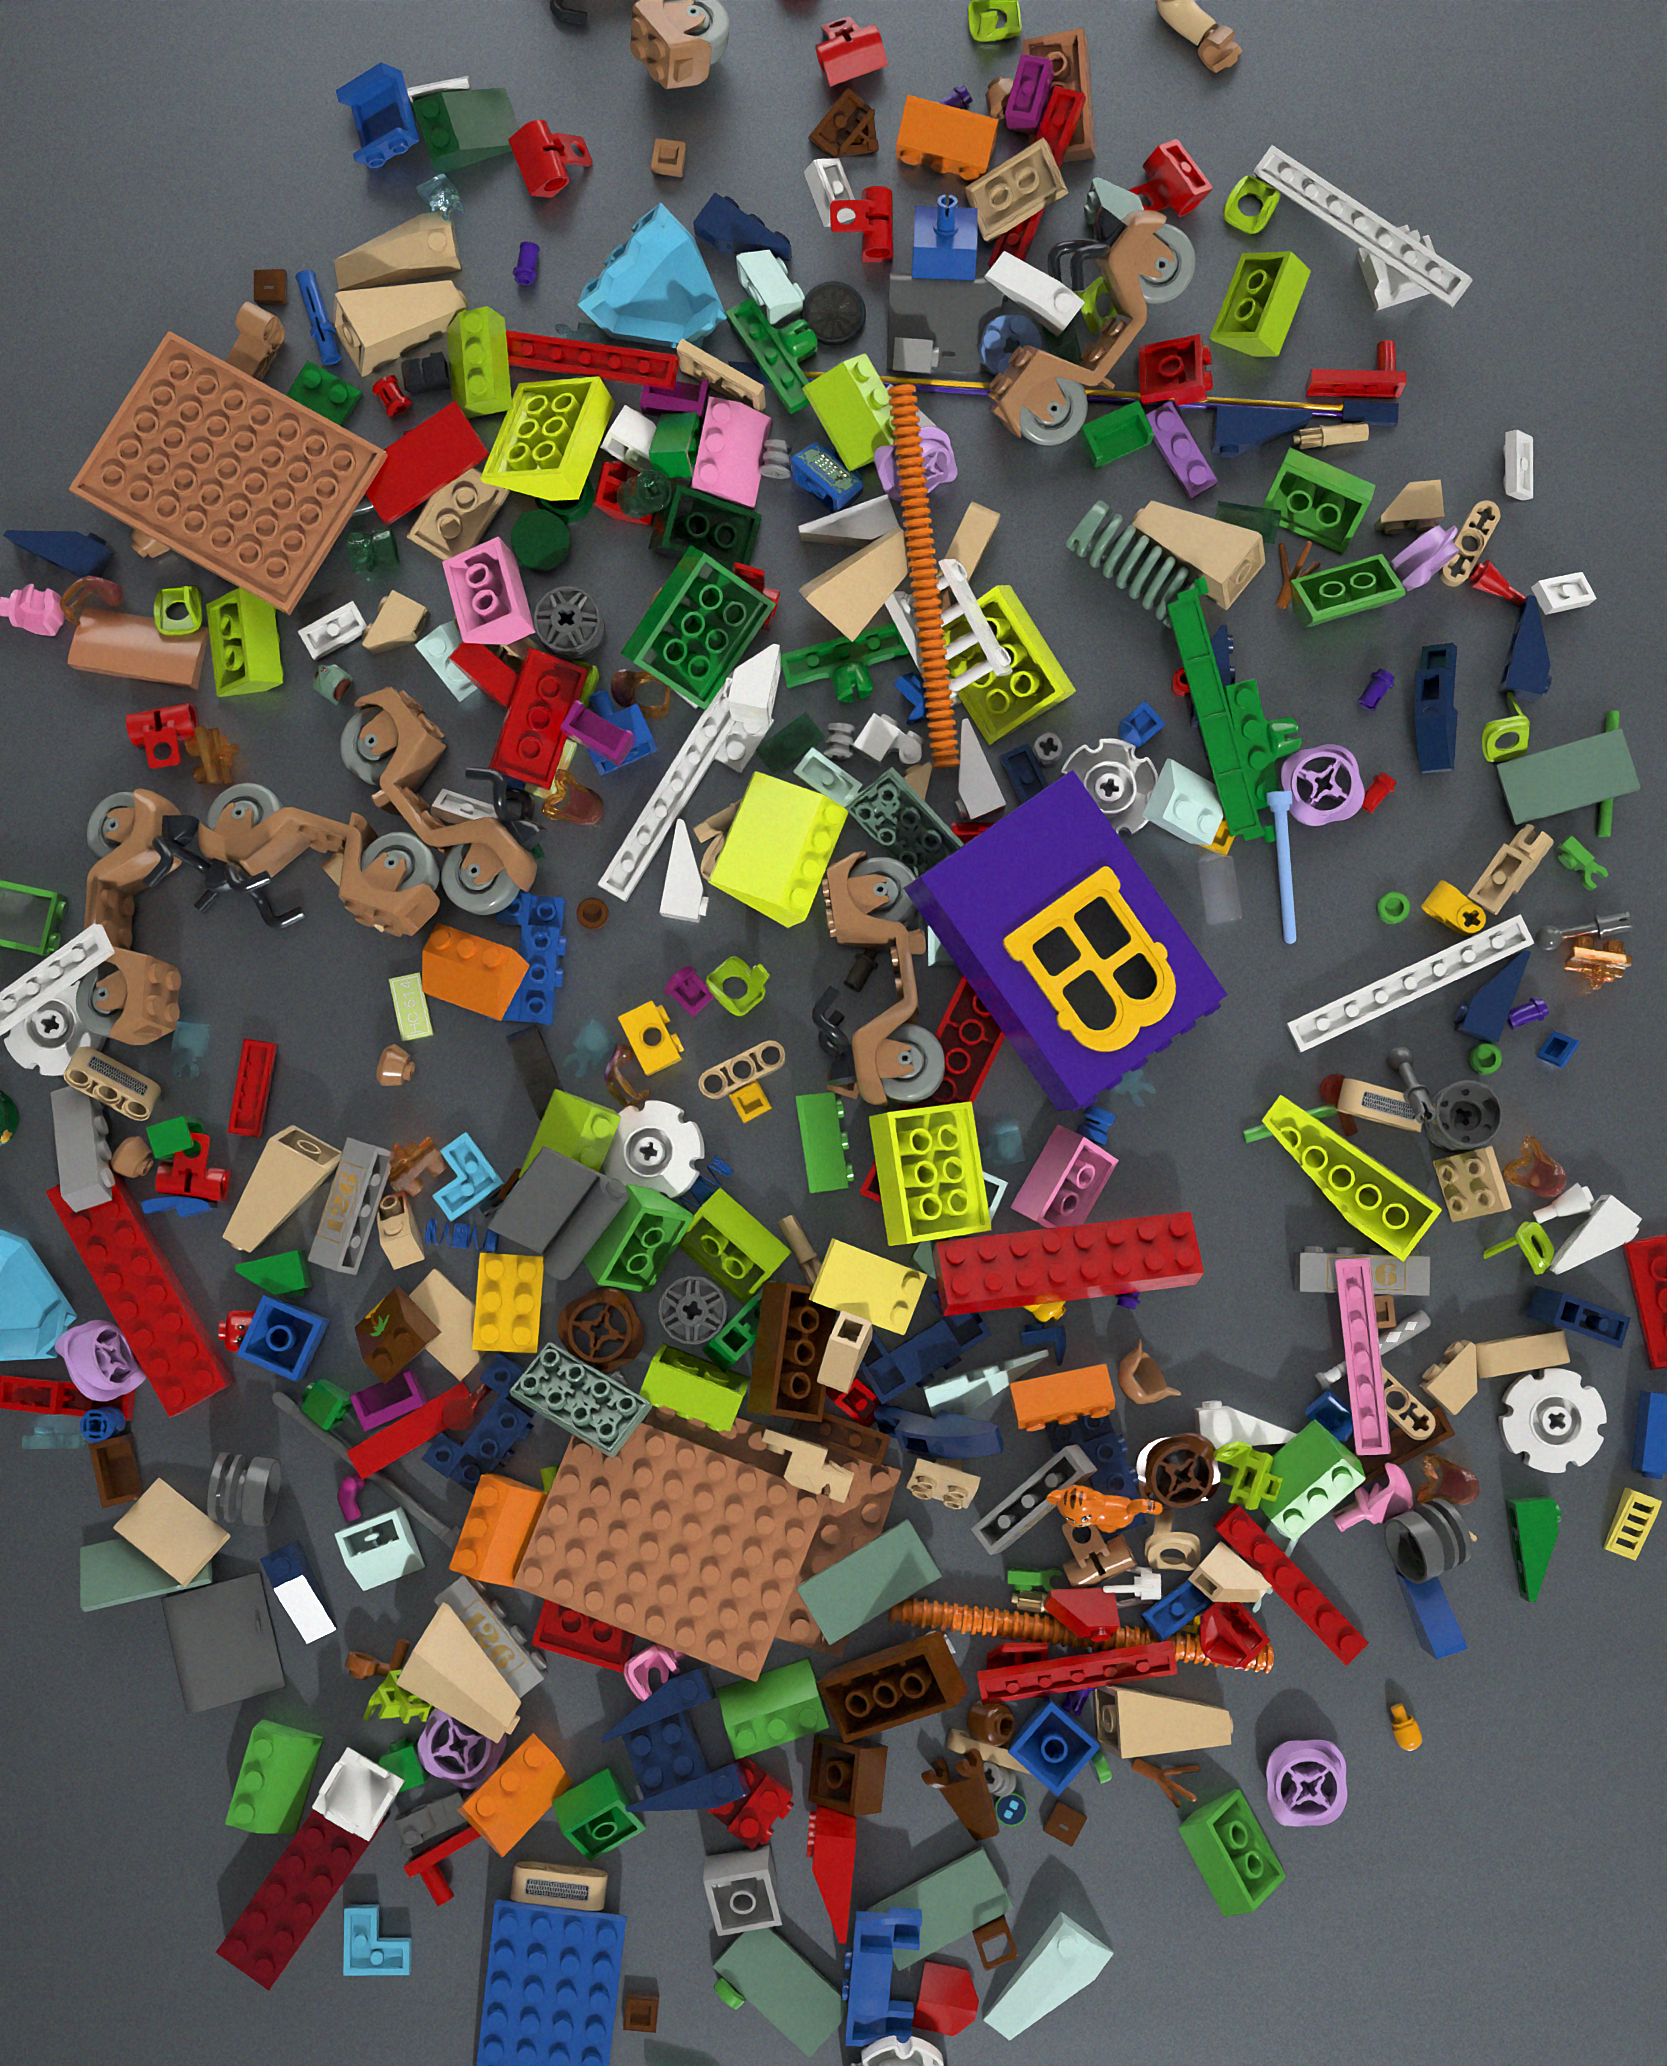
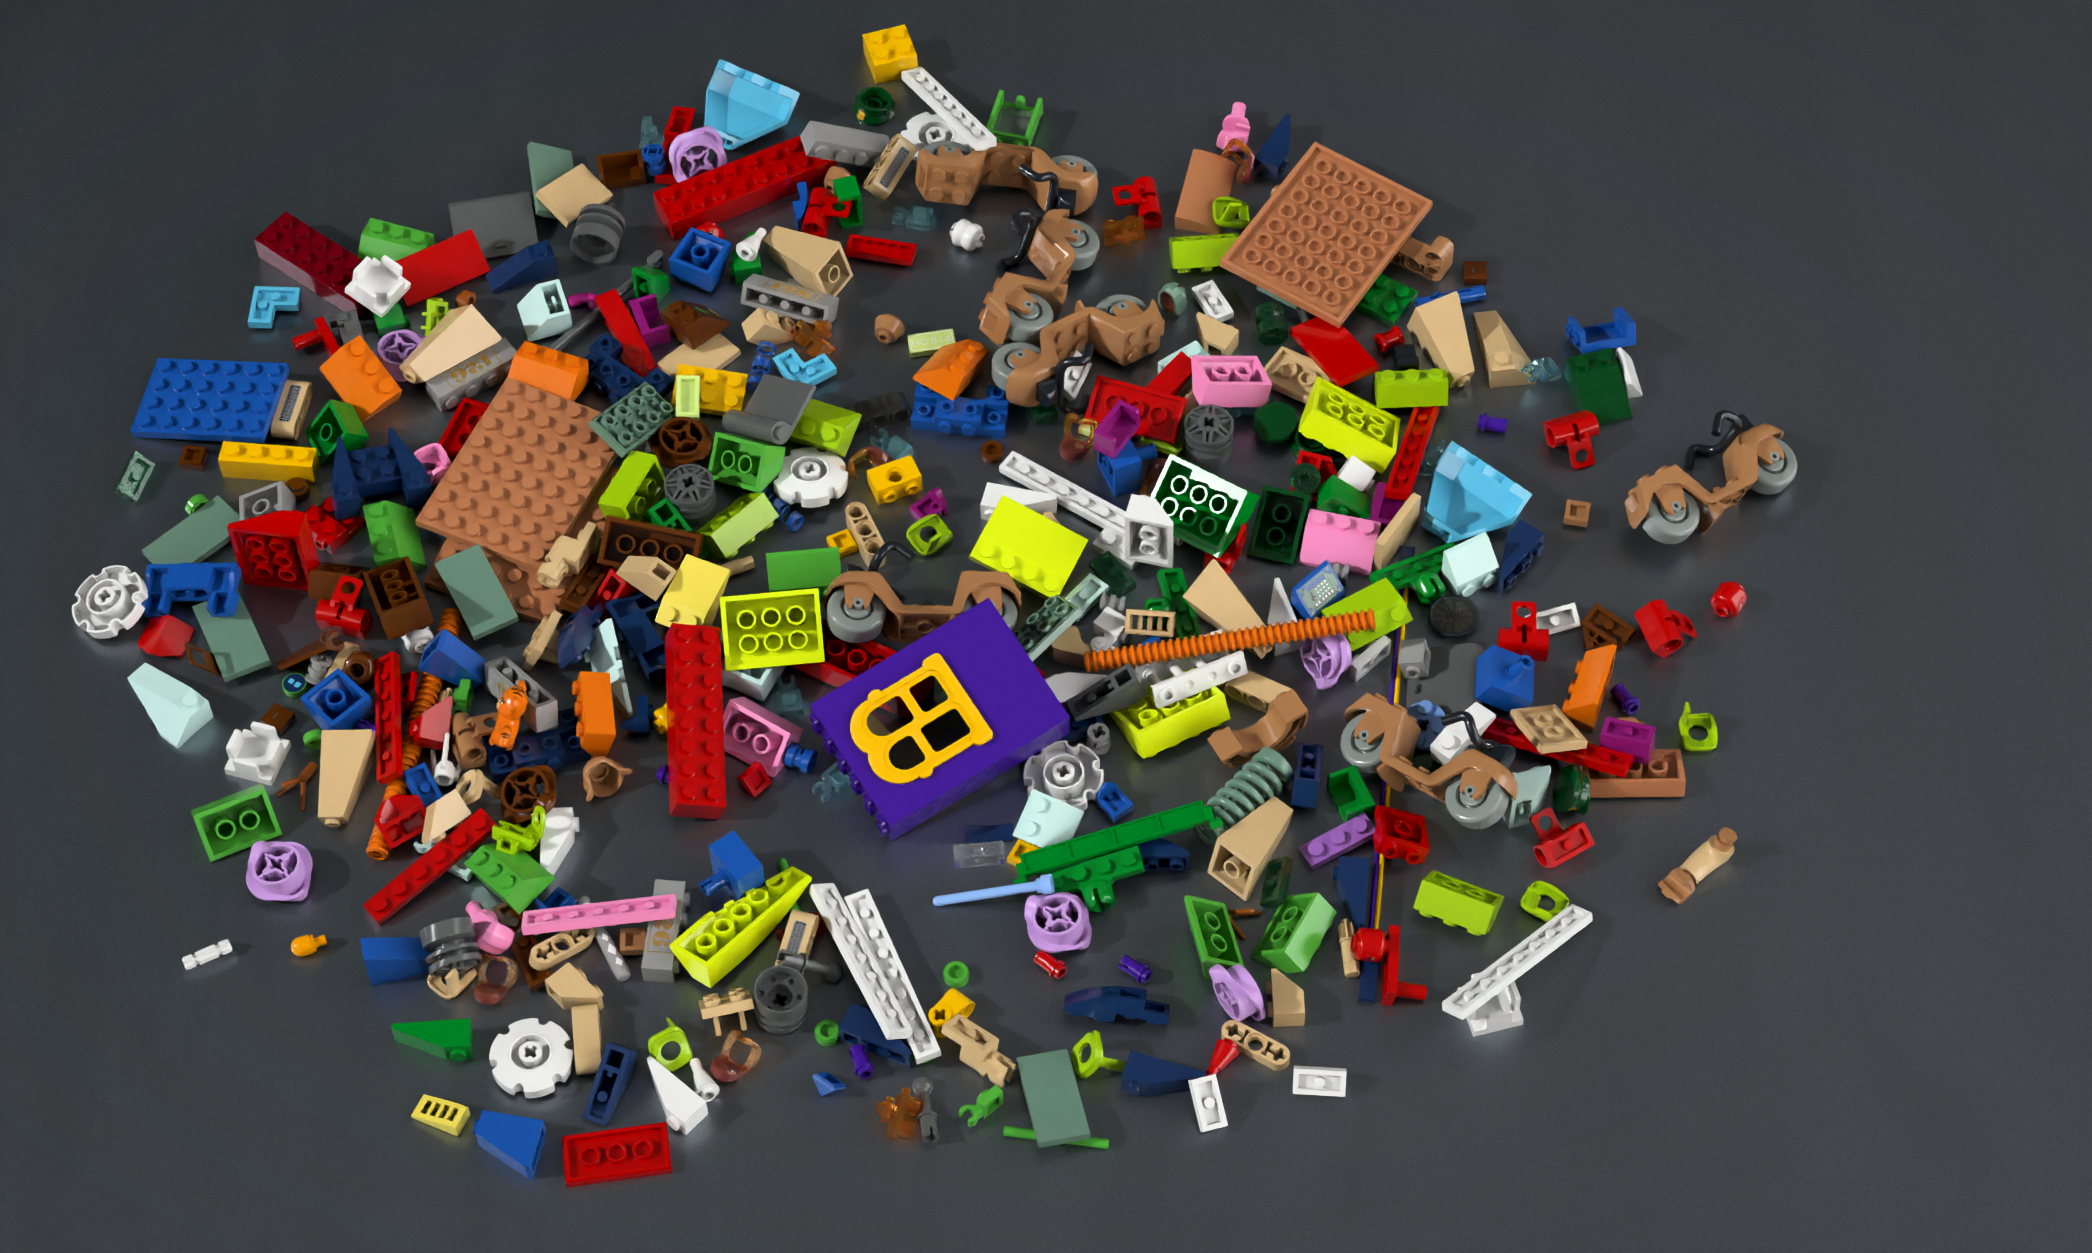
camera: 90 degrees right, 30 degrees down
none -> white axle [182,939,232,970]
none -> yellow brick [218,441,321,484]
none -> white panel [224,721,291,786]
none -> reddish brown tile [285,477,309,501]
none -> red piece [315,575,373,640]
none -> red tile [395,229,490,307]
none -> blue slope [418,629,487,690]
none -> yellowish green tile [676,375,700,421]
none -> blue brick [699,830,765,901]
none -> white cone [736,228,766,261]
none -> red tile [736,762,772,798]
none -> white plate [808,883,913,1040]
none -> white piece [950,219,985,251]
none -> dark blue sticker [965,823,1013,843]
none -> dark grey slope [1066,663,1149,721]
none -> tan slope [1124,609,1176,637]
none -> medium nougat brick [1207,688,1309,769]
none -> dark blue slope [1291,742,1323,808]
none -> red head [1350,927,1390,963]
none -> dark green hat [1553,764,1590,815]

